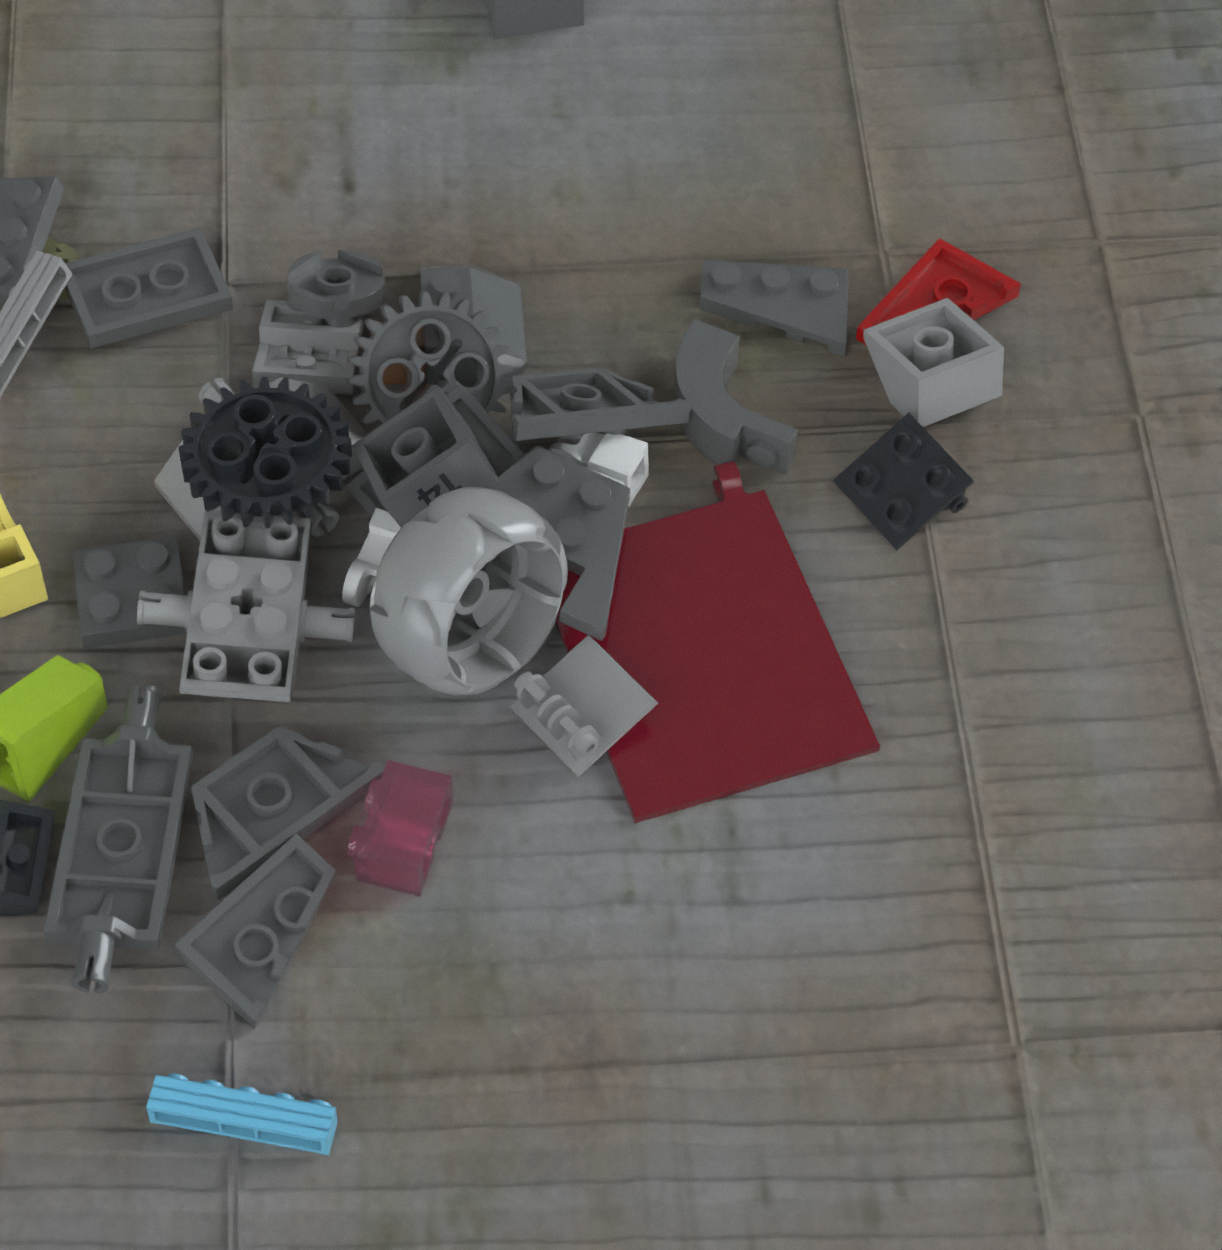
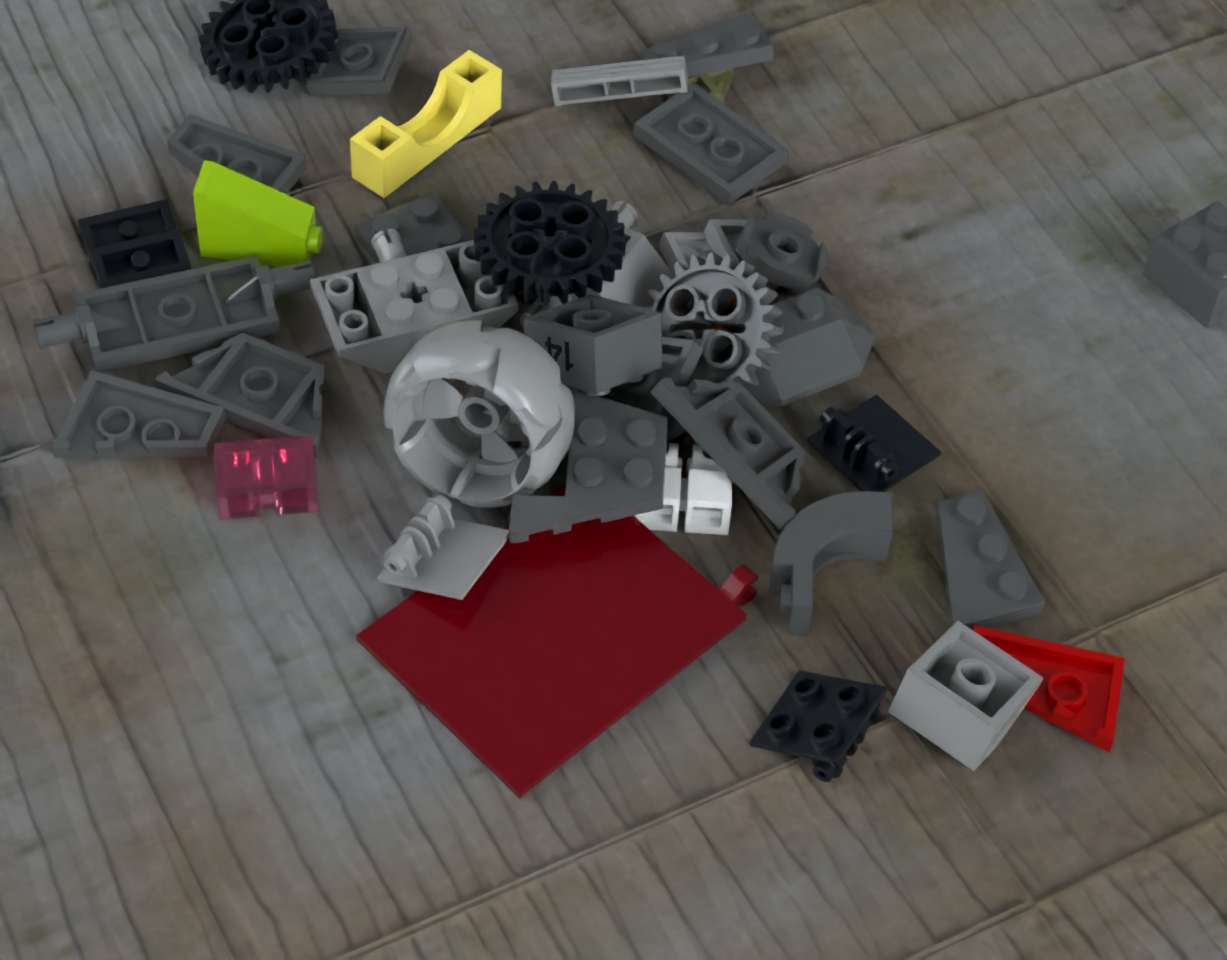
camera: 65 degrees right, 5 degrees down
none -> black hinge [806,394,941,492]

